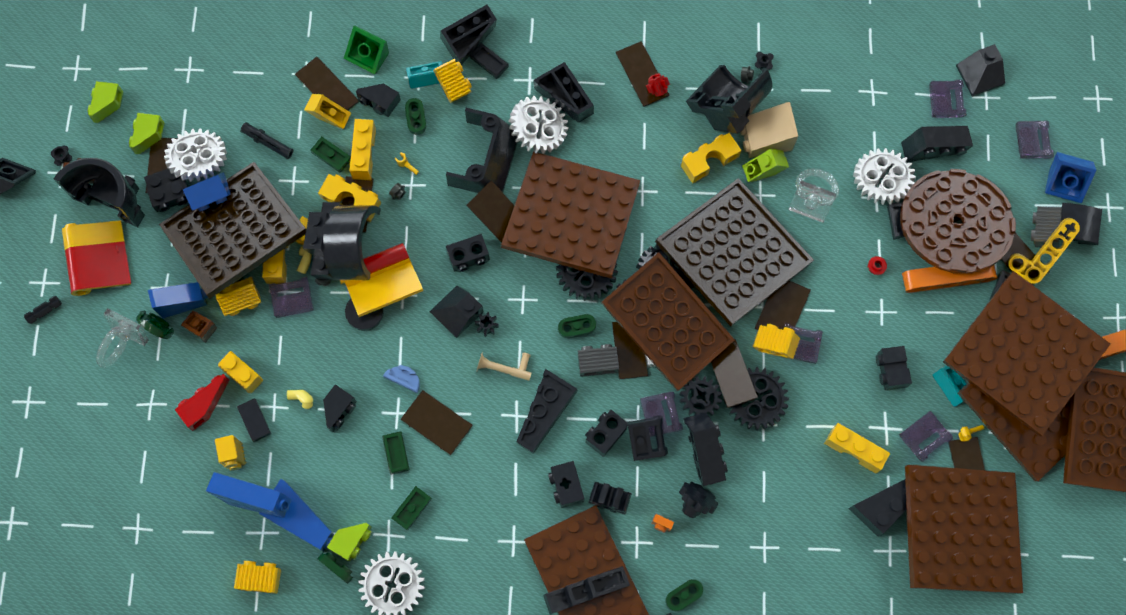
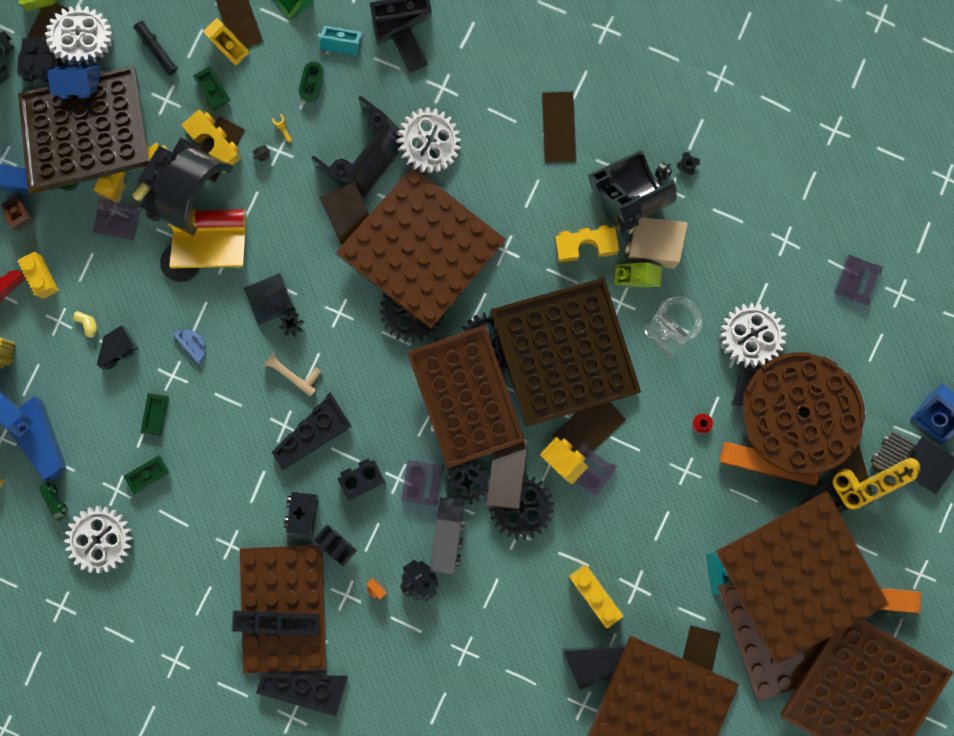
camera: 25 degrees right, 10 degrees up
yellow brick [216,277,261,316] -> none
black tile [237,398,272,442] -> none
lime slope [327,523,372,562] -> none
yellow arch [349,119,376,180] -> none
black slope [356,83,401,117] -> none
dark brown window [400,390,473,455] -> none
yellow brick [433,59,472,103] -> none
black brick [446,234,490,272] -> none
black wedge [533,62,594,123] -> none
dark green plate [558,314,596,338] -> none
dark grey brick [578,344,619,377] -> none
dark brown piece [612,322,648,380] -> none
black plate [627,415,668,461] -> none
red gear [646,73,670,96] -> none
dark green plate [665,579,703,612] -> none
black brick [876,346,912,390] -> none
clear purple plate [899,411,953,462] -> none
black wedge [901,126,973,163] -> none
black slope [956,44,1005,96] -> none
yellow hand [958,425,984,442] -> none
plate [1015,121,1054,159] -> none

